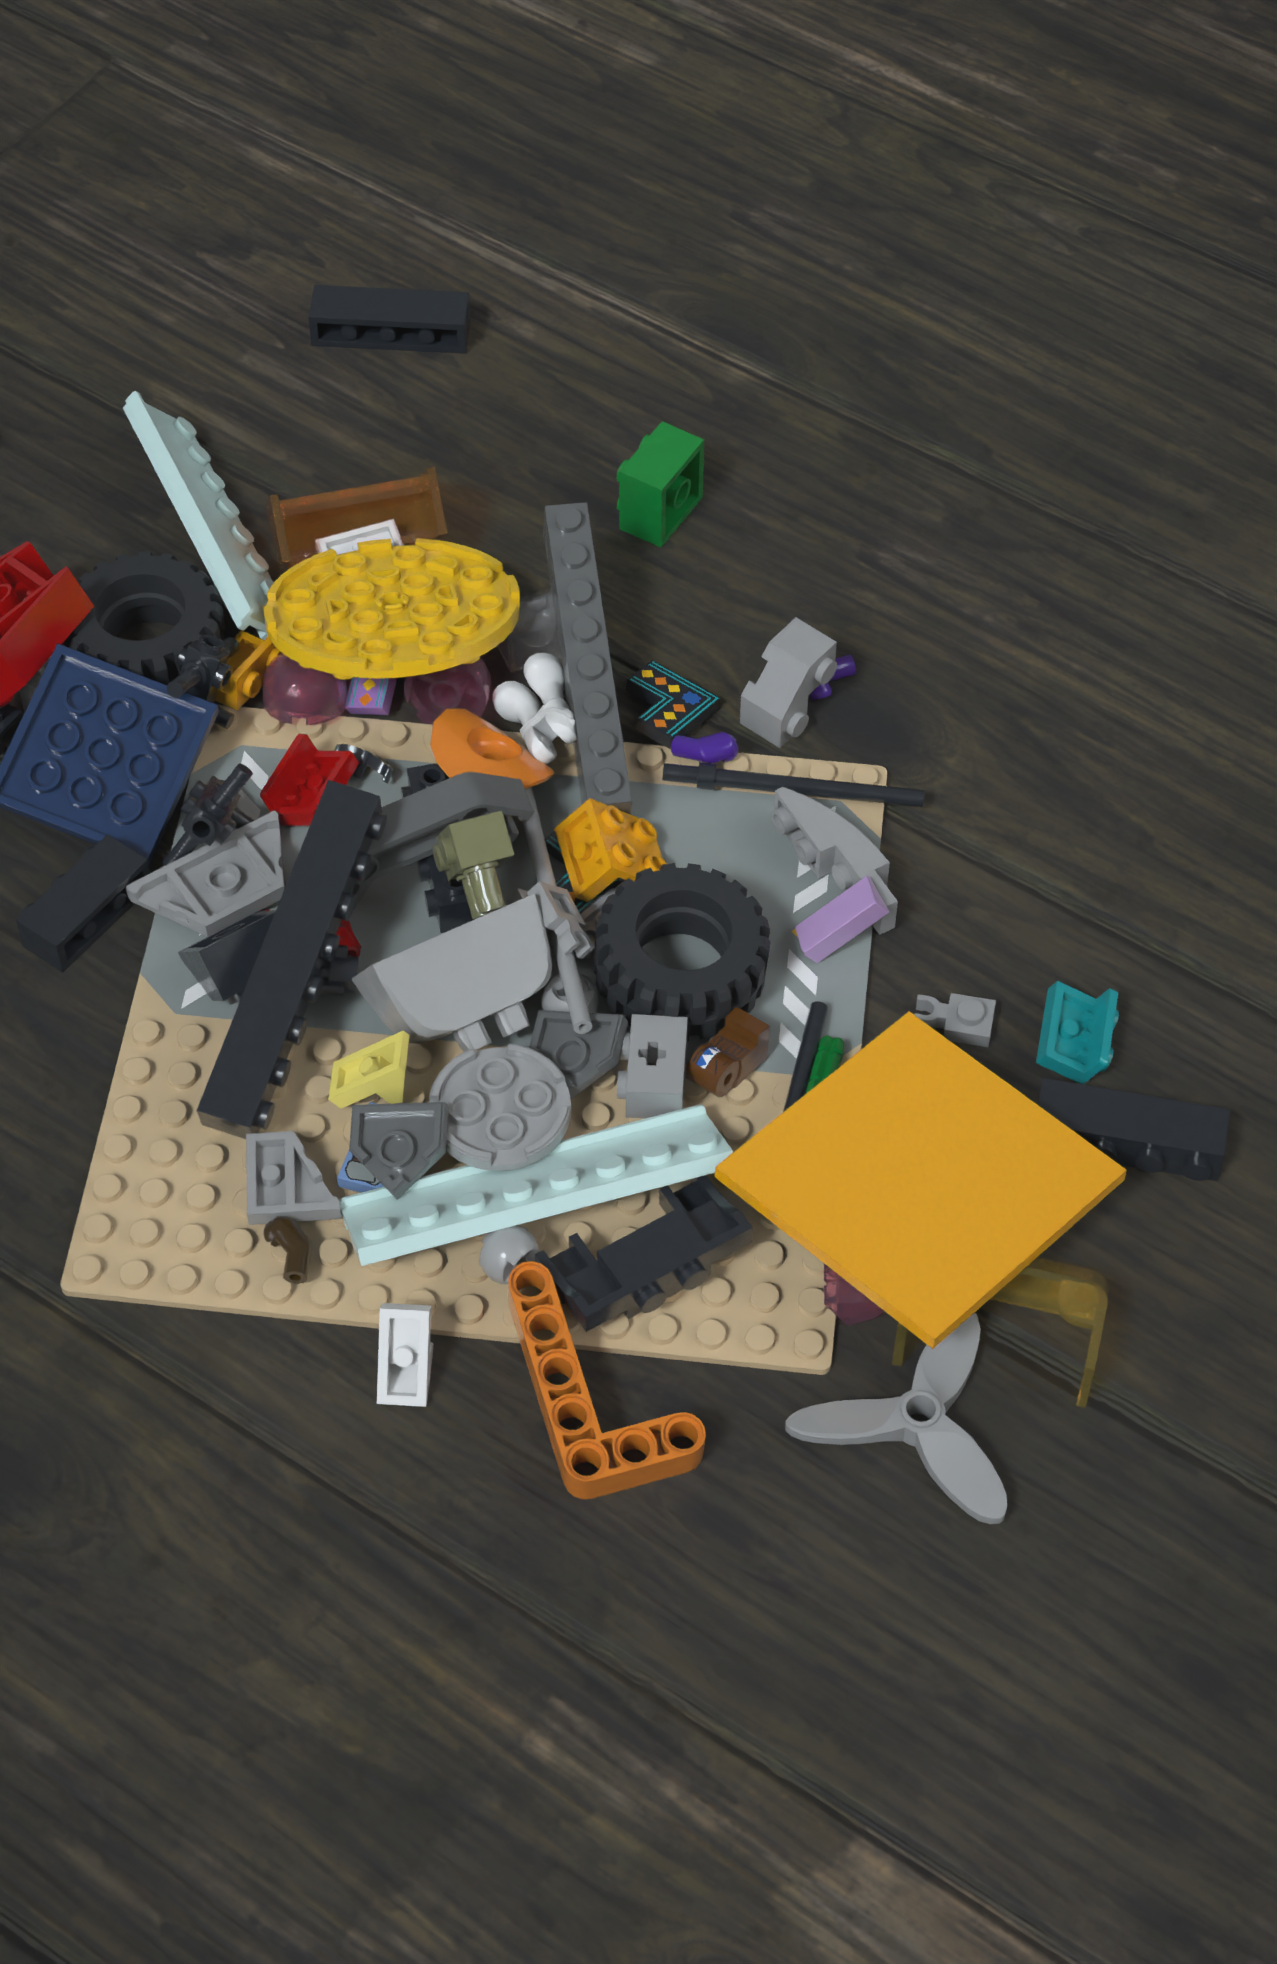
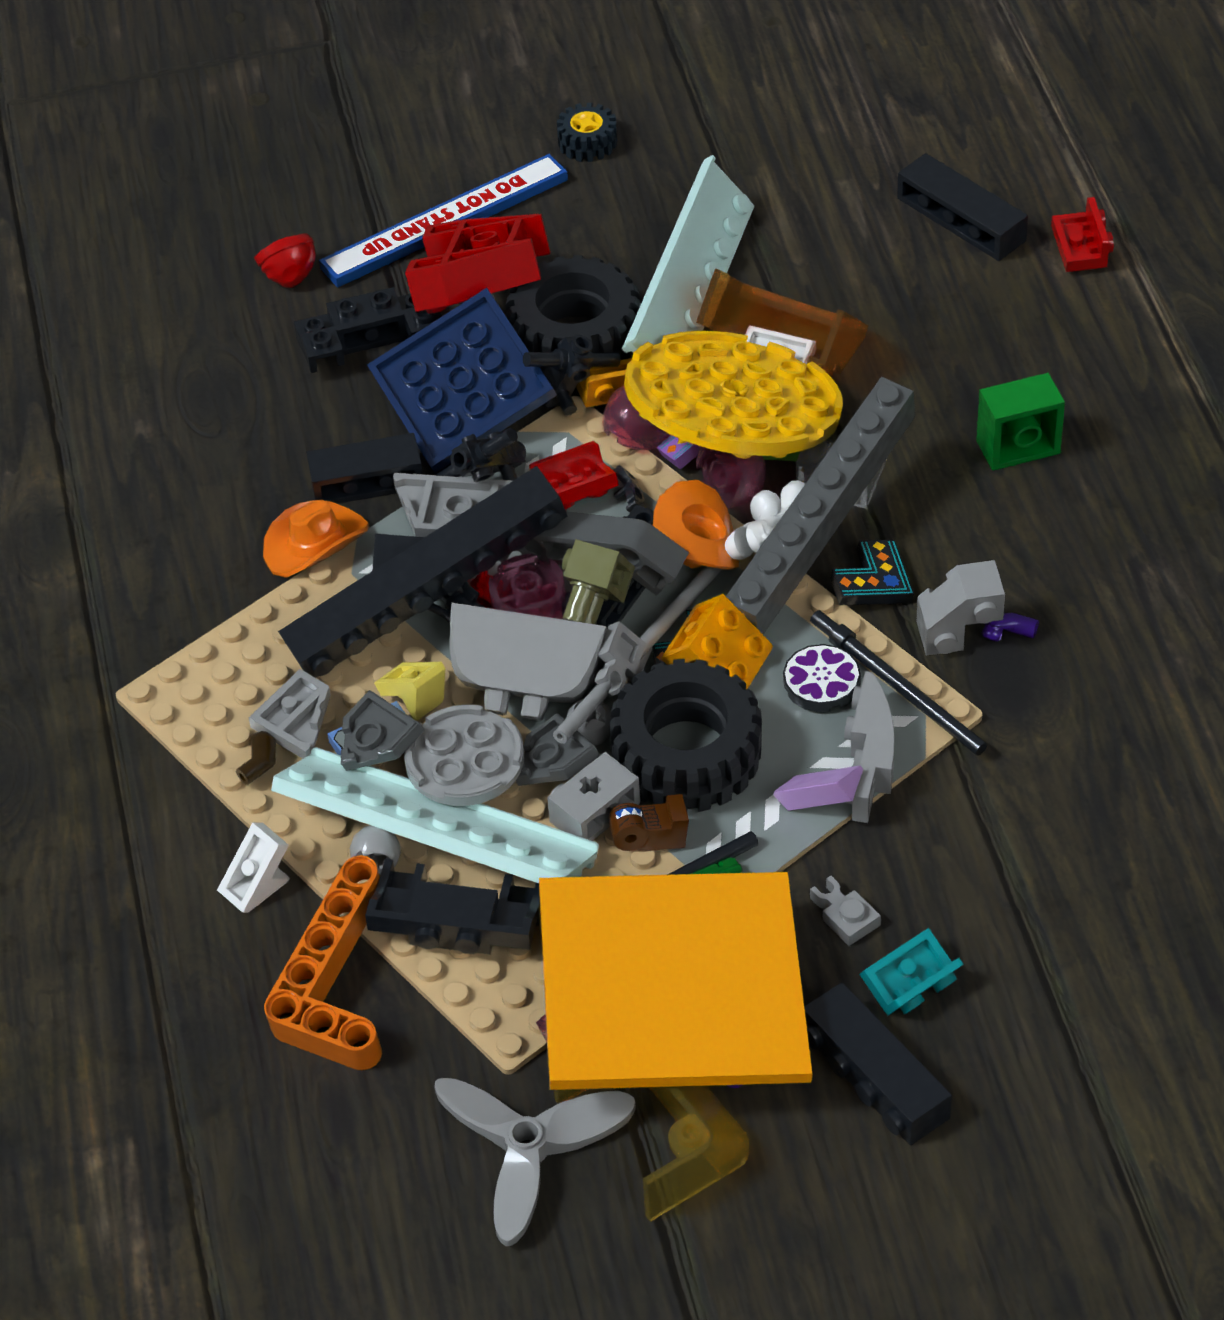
camera: 45 degrees right, 5 degrees down
dark purple arm [671,732,739,763] -> none
none -> orange hat [263,500,370,578]
none -> clear pink cylinder [488,554,566,618]
none -> tile [783,644,861,712]
none -> red bracket [1051,197,1114,272]

